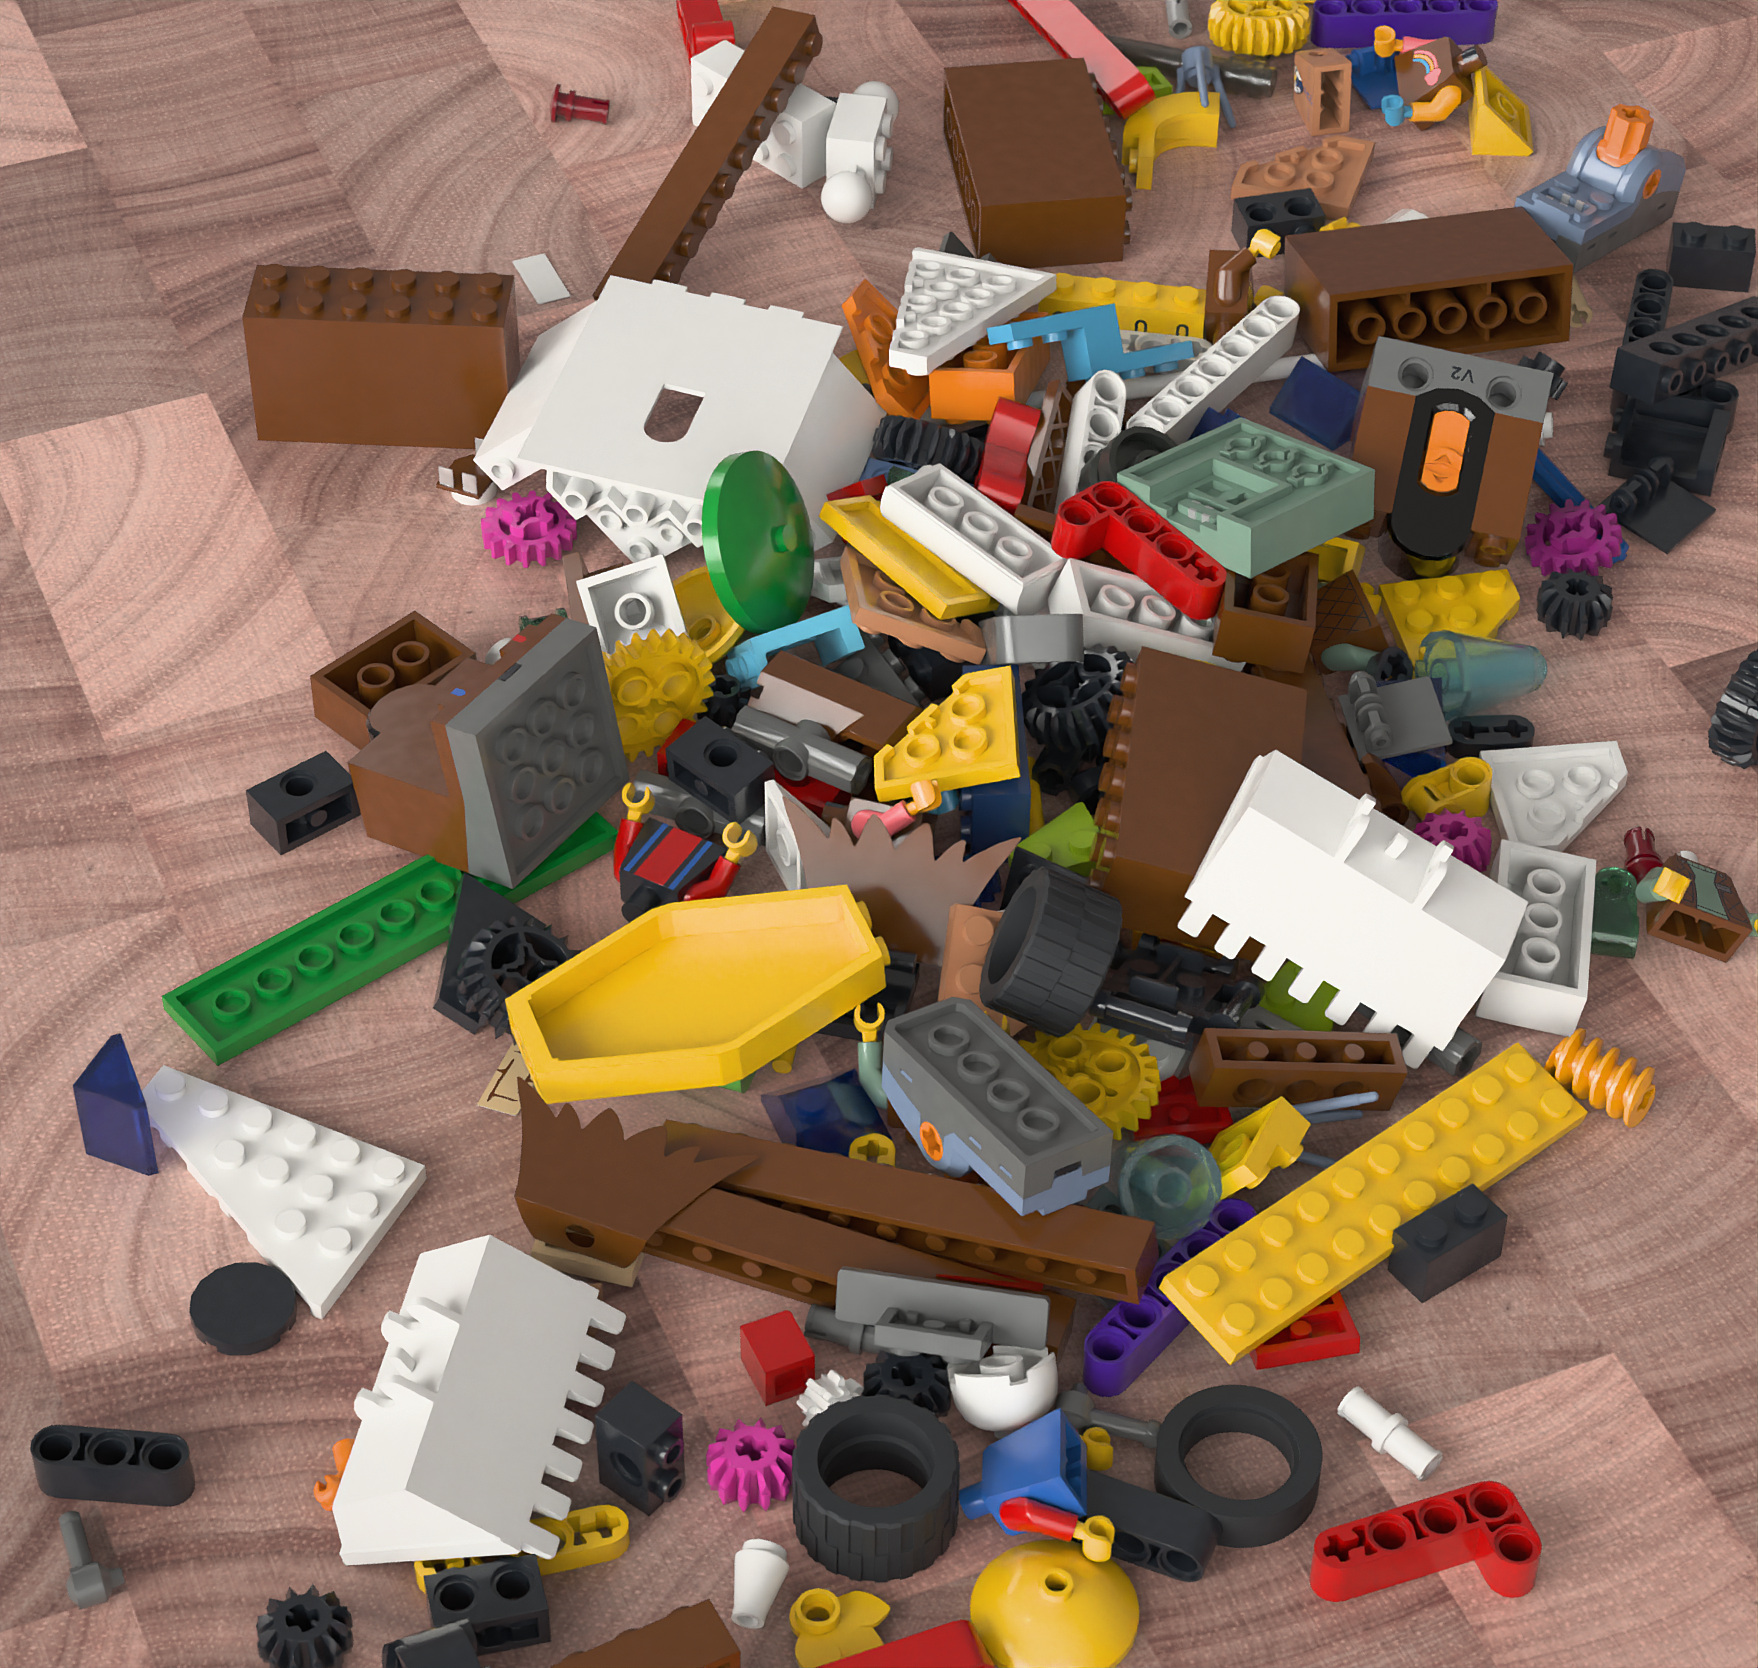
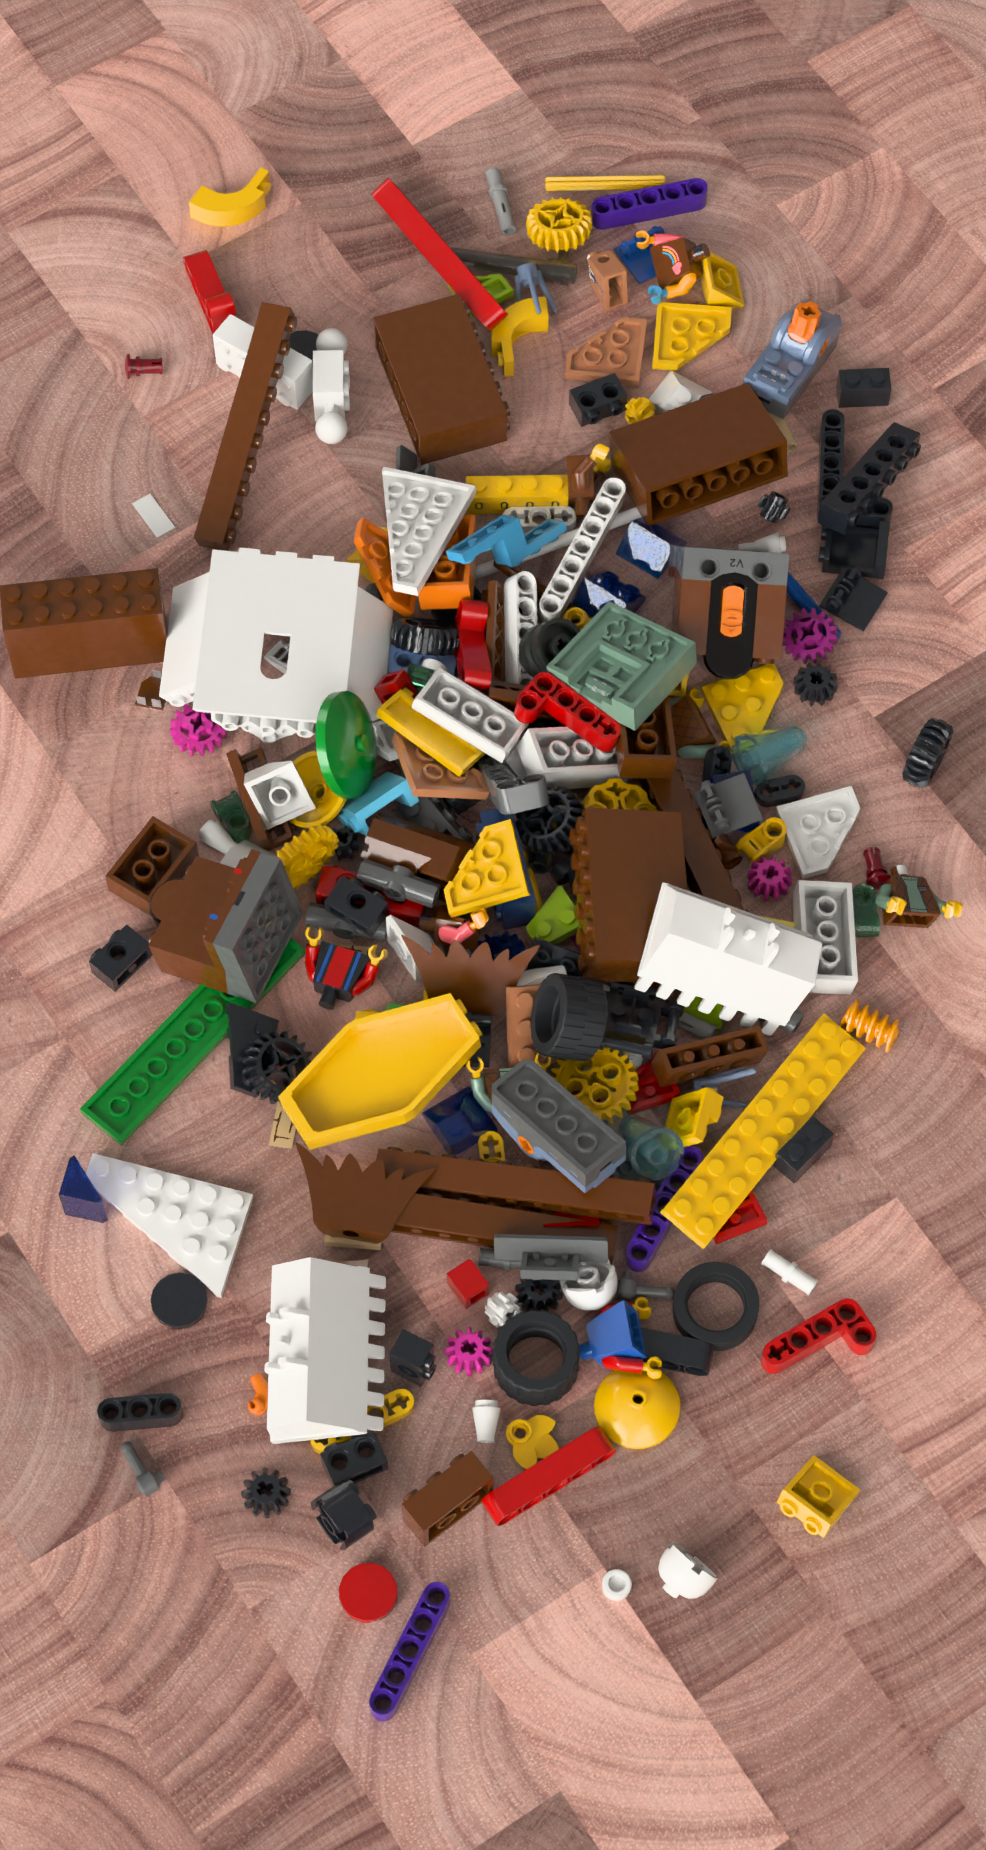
camera: 10 degrees left, 20 degrees up
none -> yellow plate [652,302,732,371]

